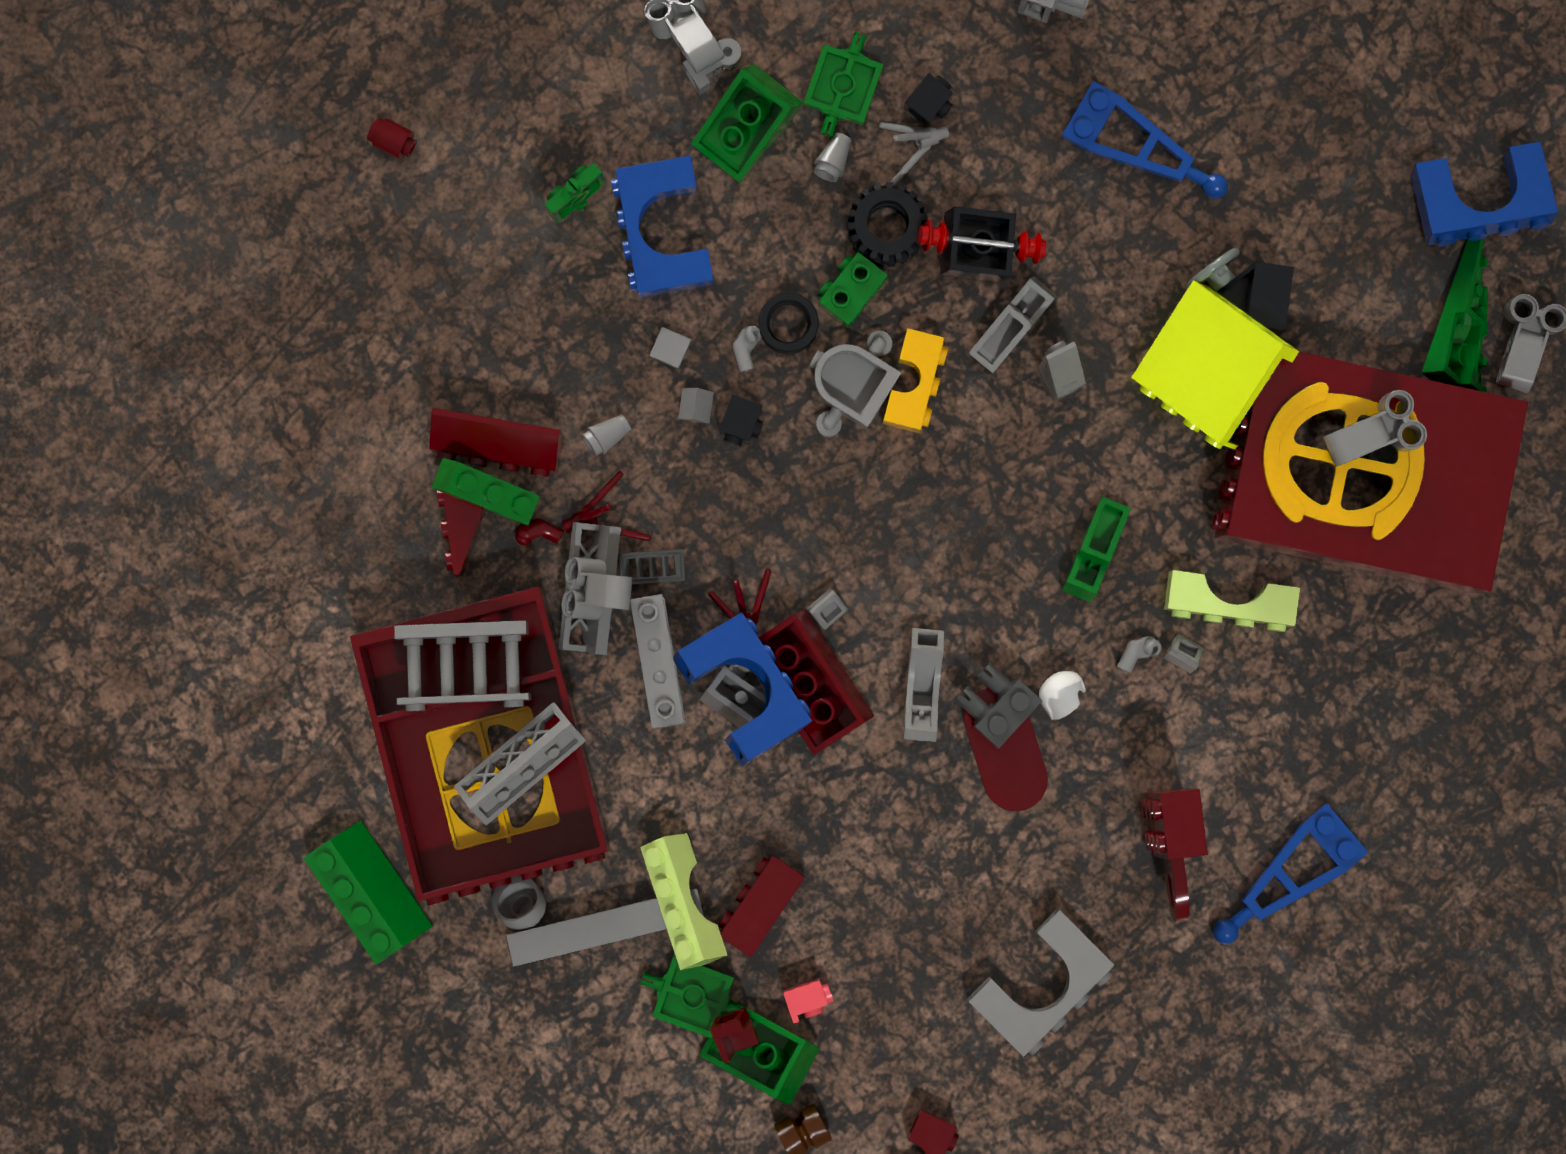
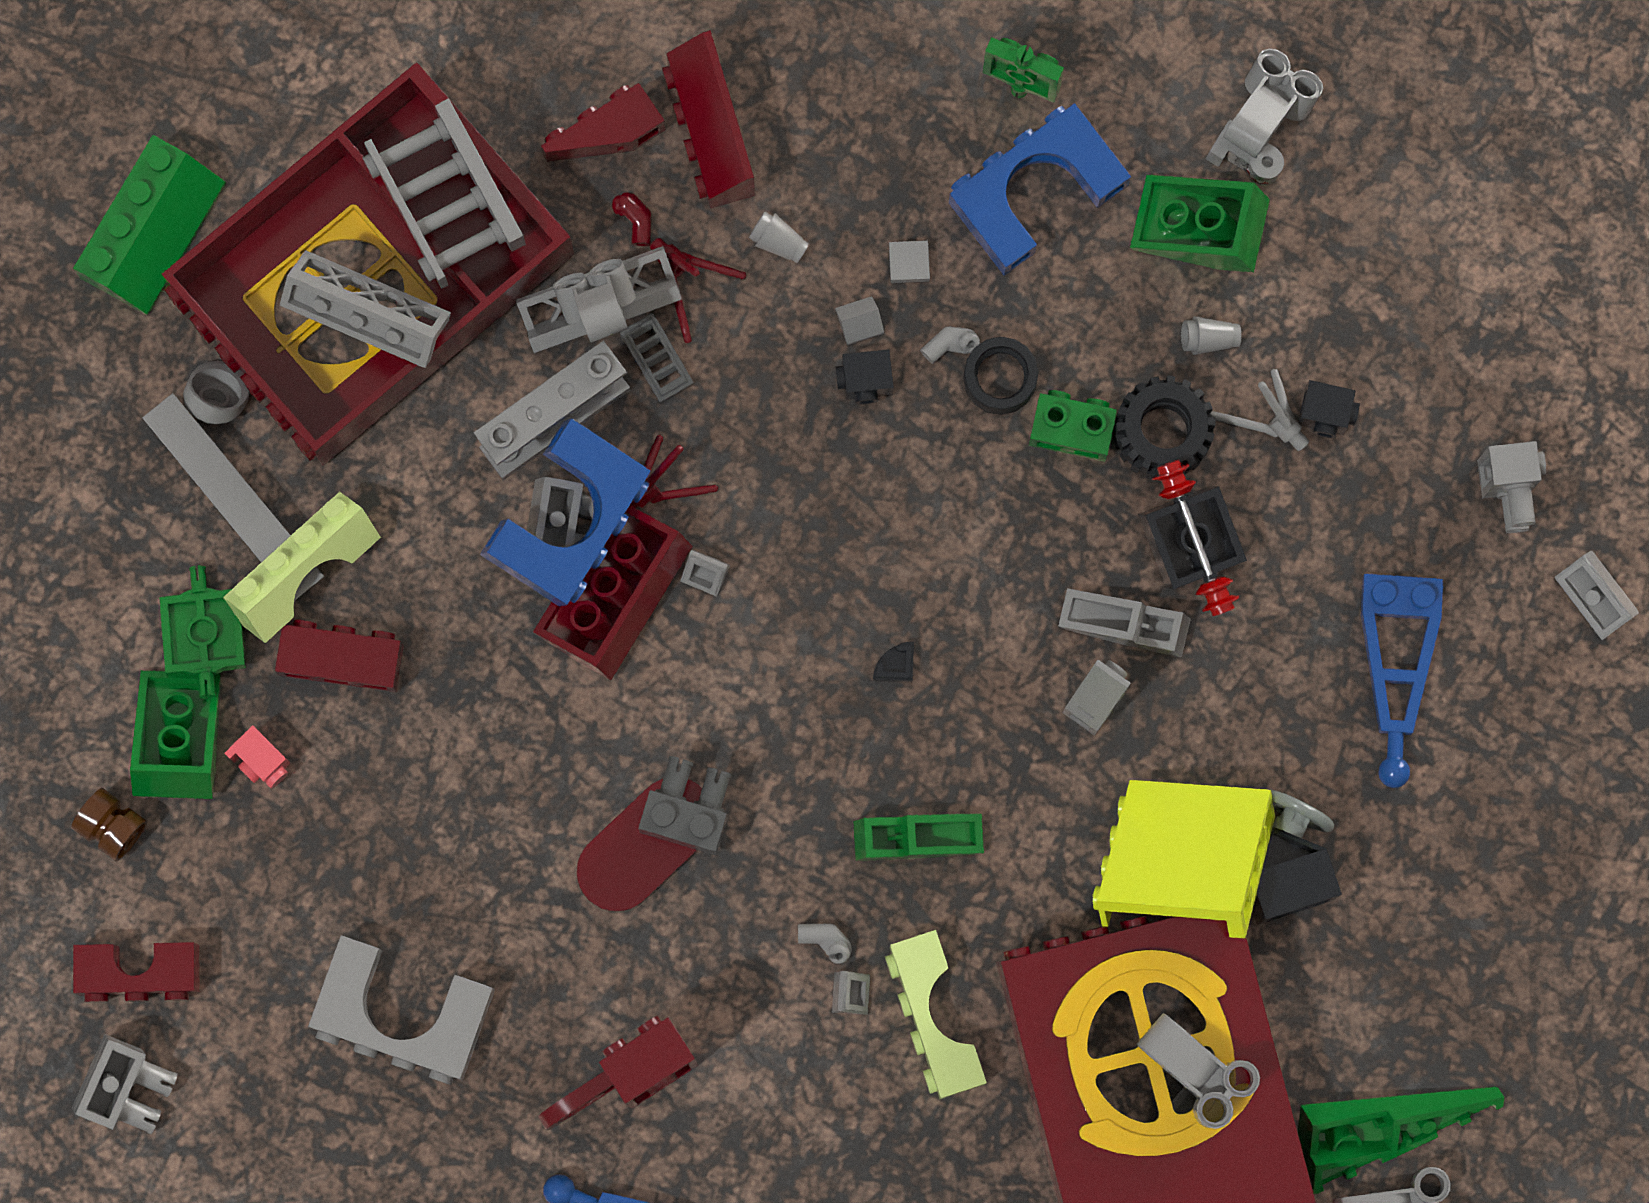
camera: 65 degrees right, 5 degrees down
green arch [431,458,540,525] -> none
dark red panel [710,1007,759,1063] -> none
green plate [803,32,884,137] -> none
light grey piece [809,331,901,438] -> none
yellow arch [882,328,948,433] -> none
light grey arch [903,628,944,742] -> none
white hair [1039,671,1086,720] -> none
blue arch [1410,141,1558,247] -> none
none -> black tile [873,642,914,682]

